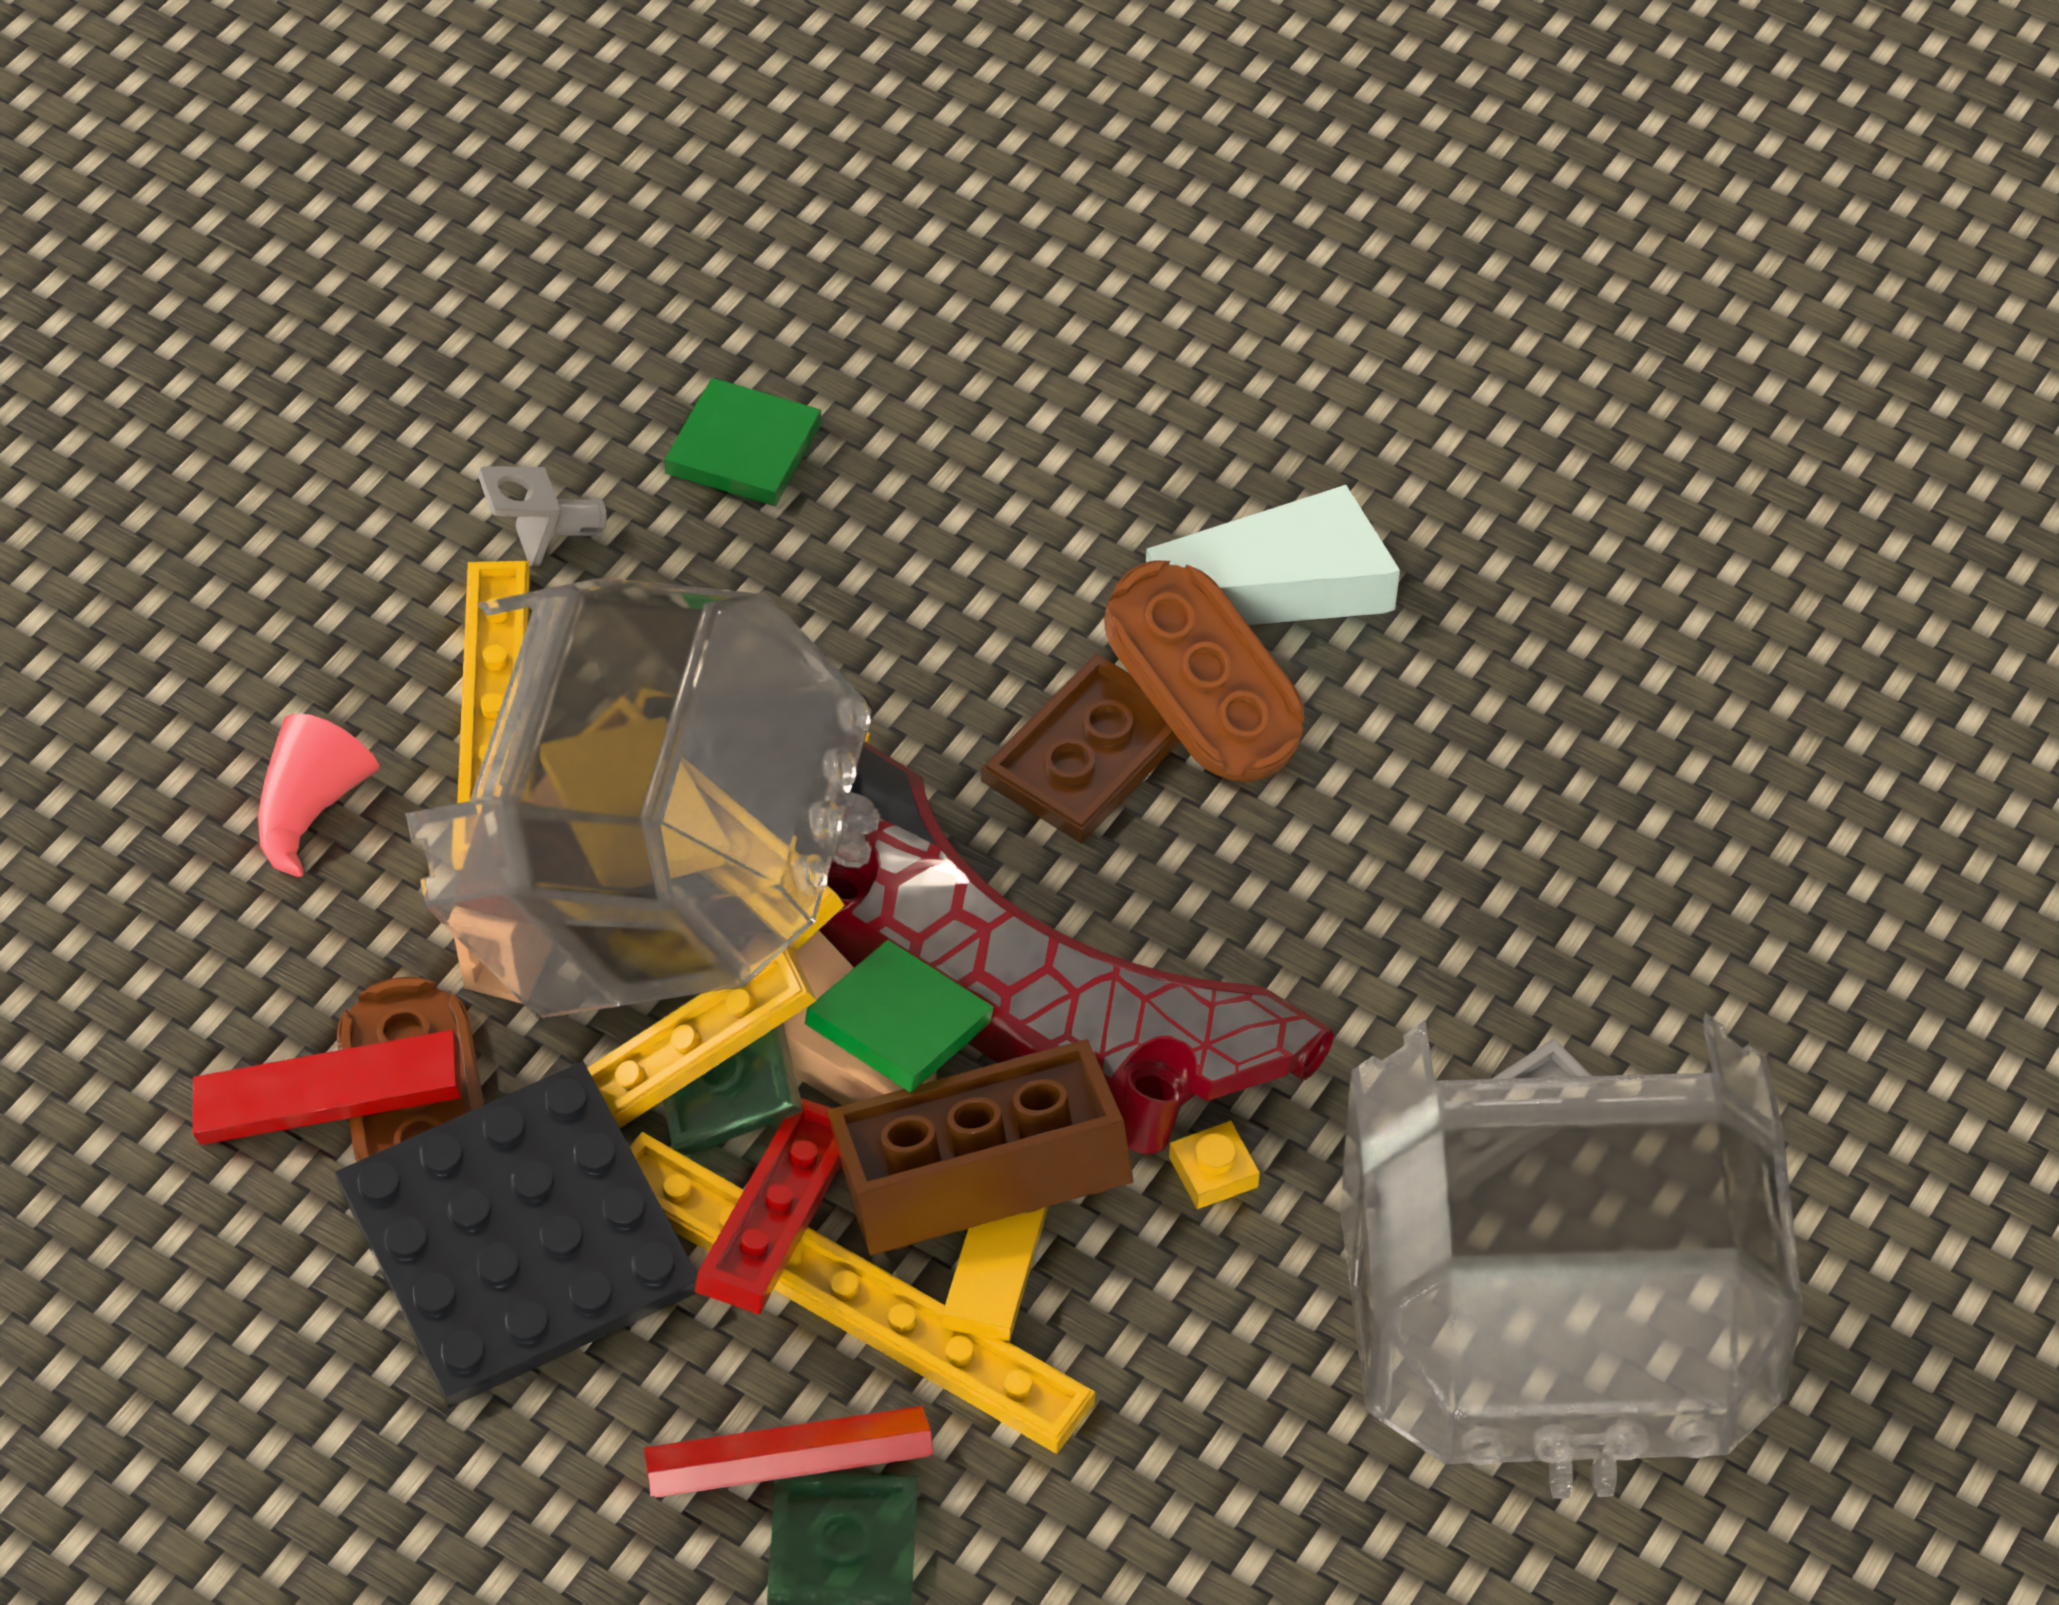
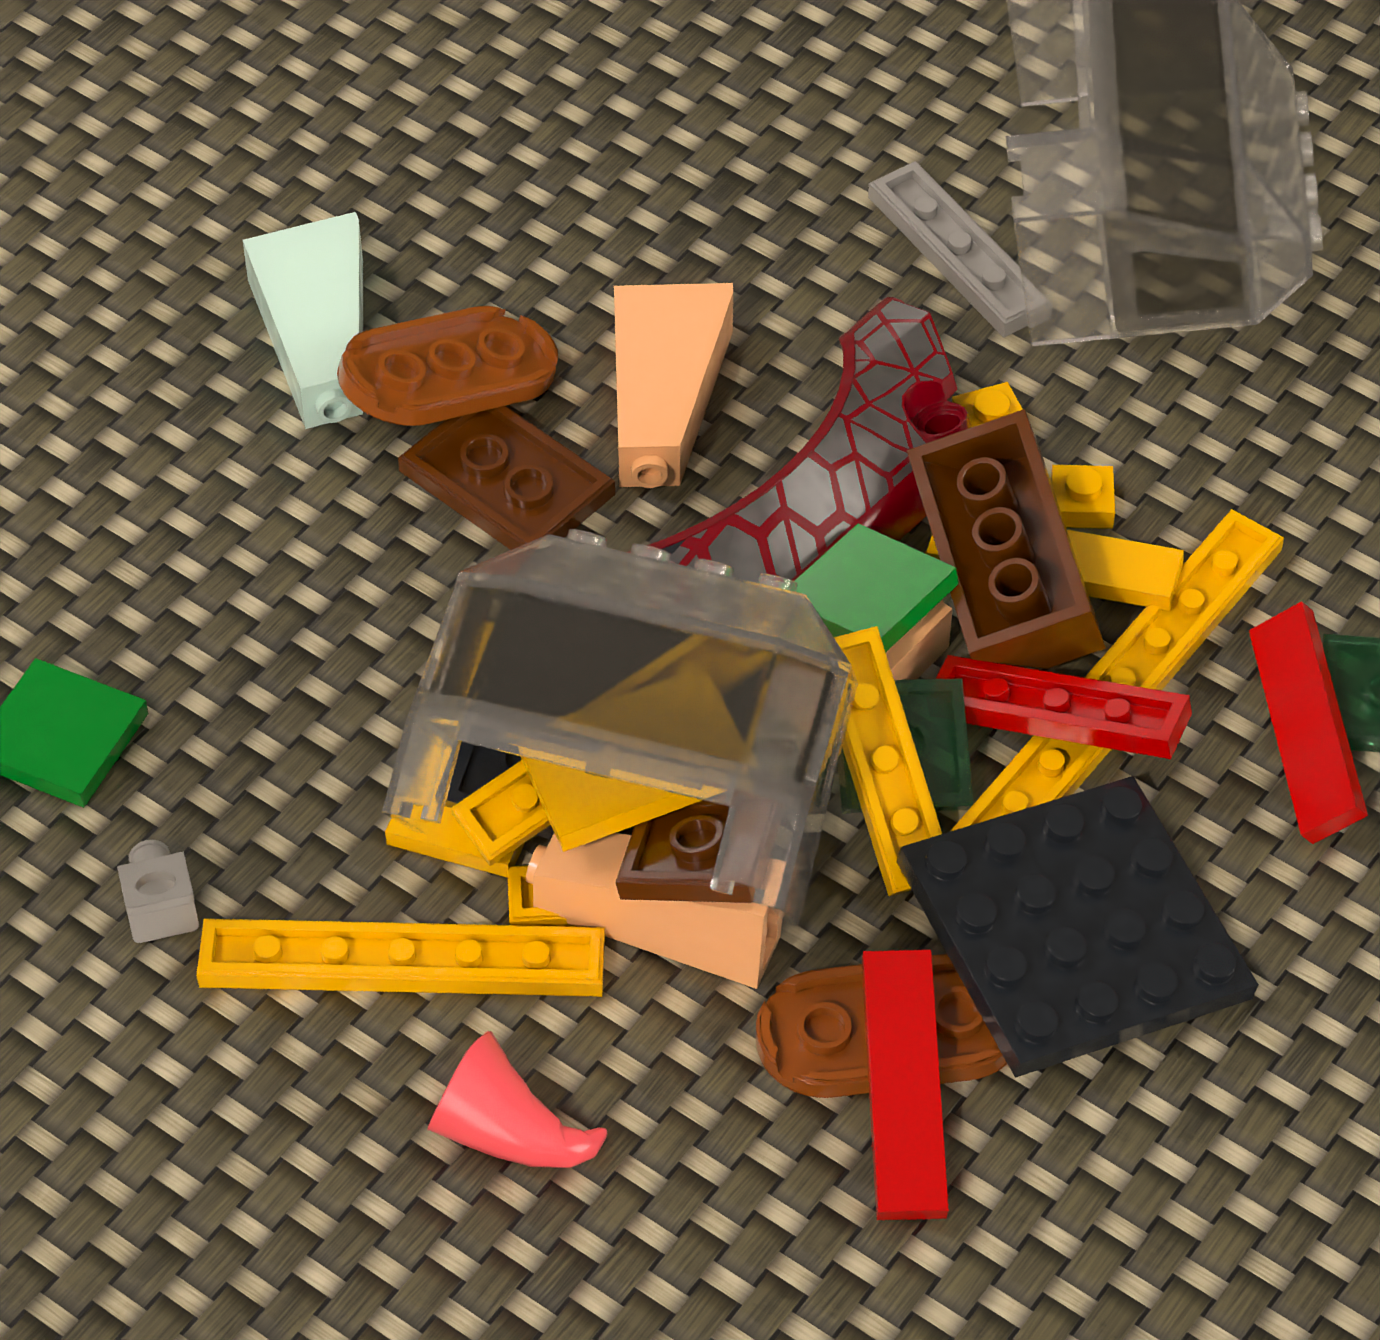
camera: 85 degrees left, 0 degrees up
none -> light nougat slope [614,283,733,488]
none -> yellow plate [1050,464,1115,529]

